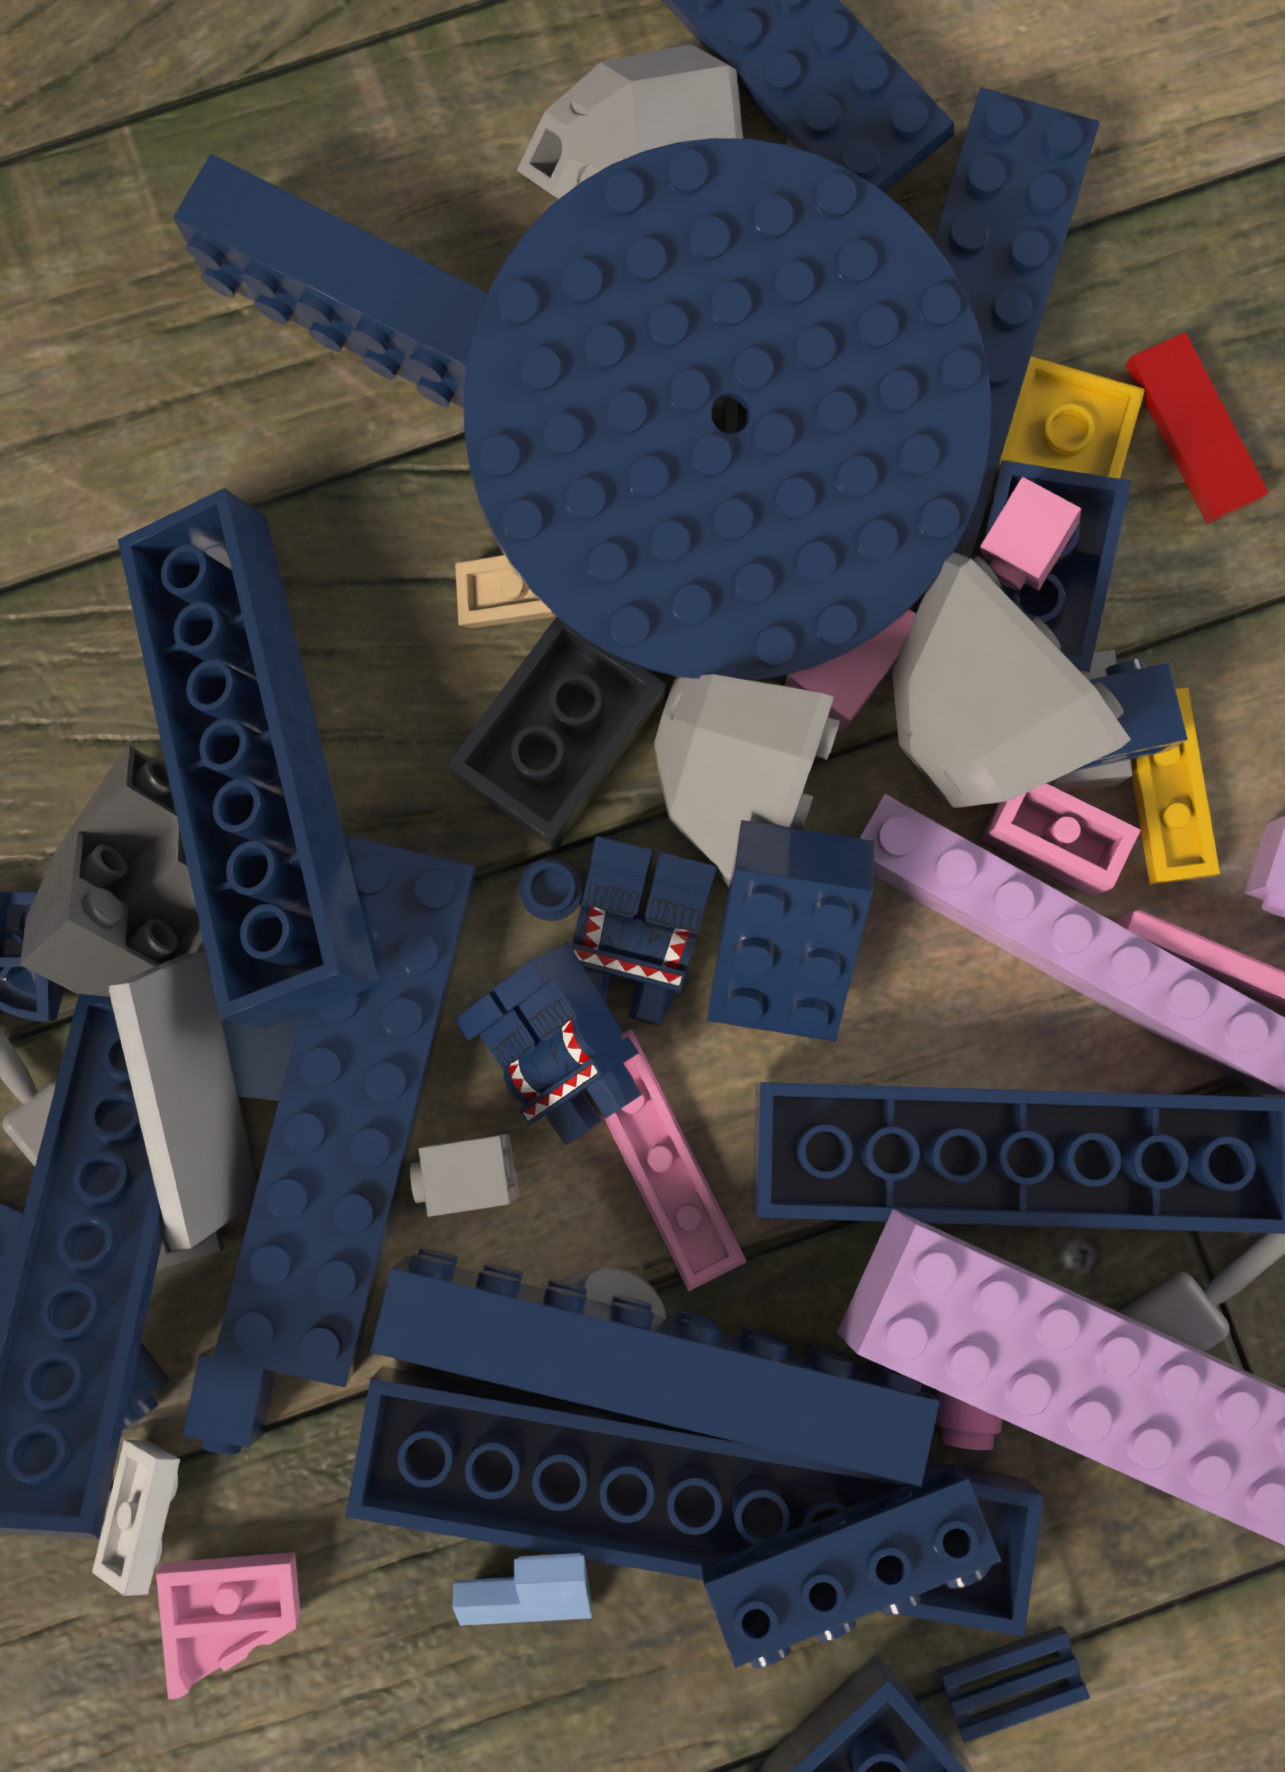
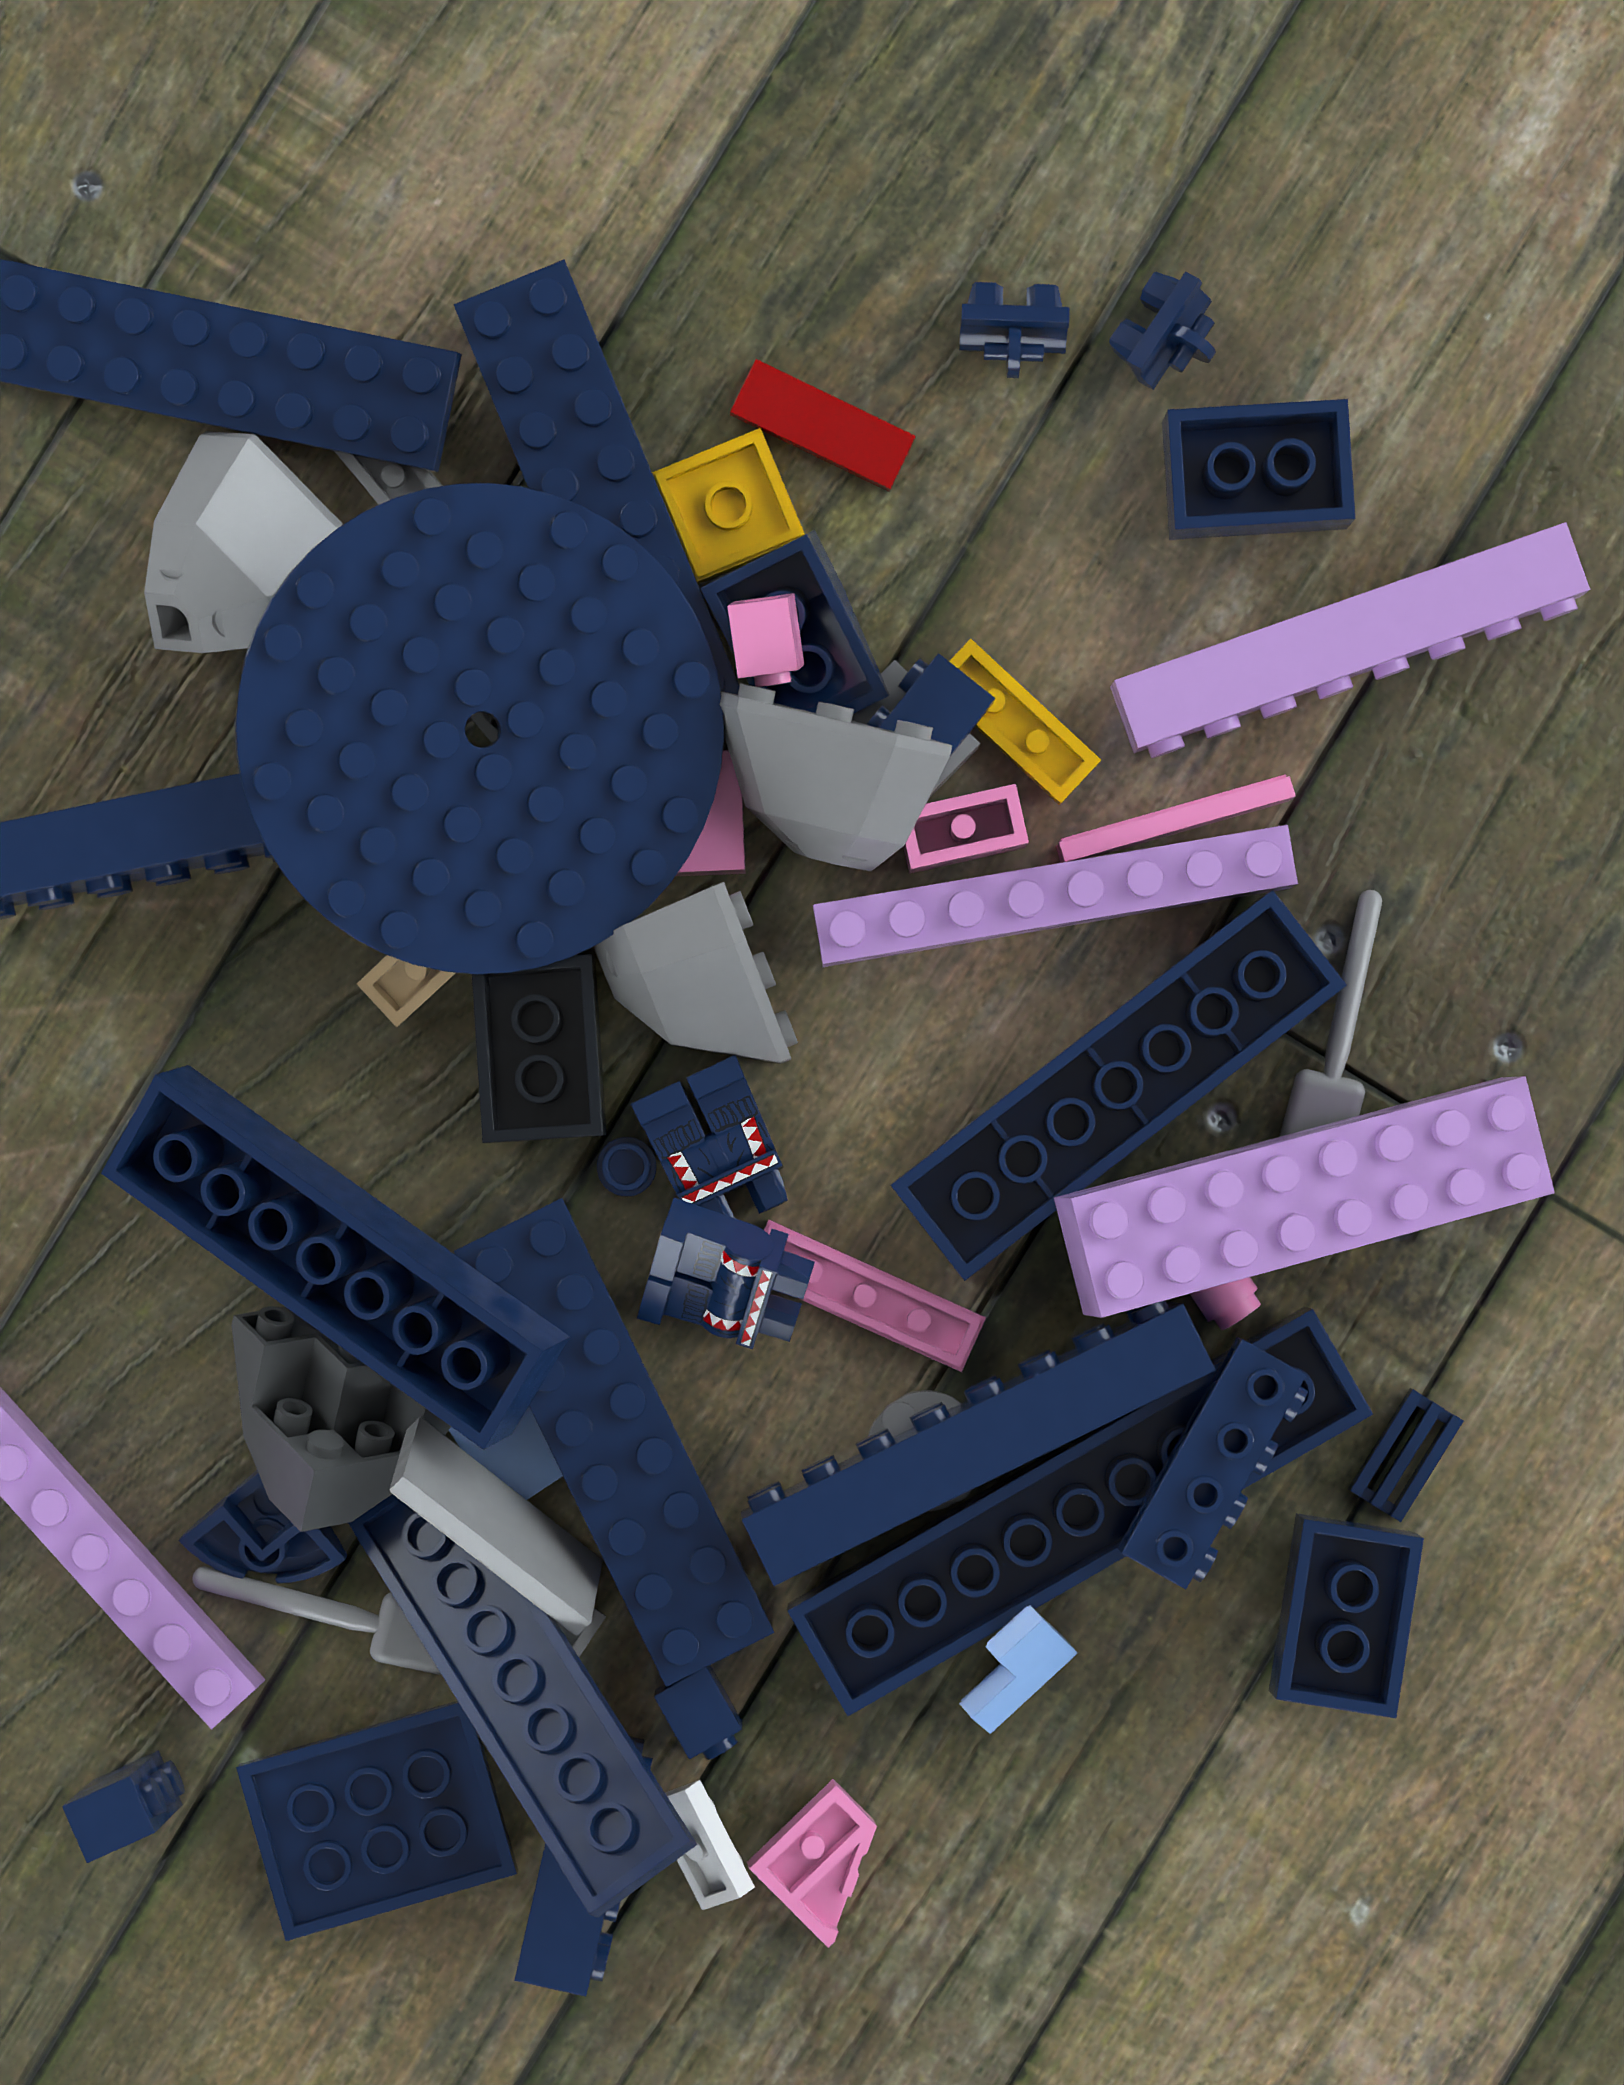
camera: 40 degrees left, 5 degrees up
light grey brick [410,1133,519,1217] -> none
dark blue brick [707,820,874,1042] -> none

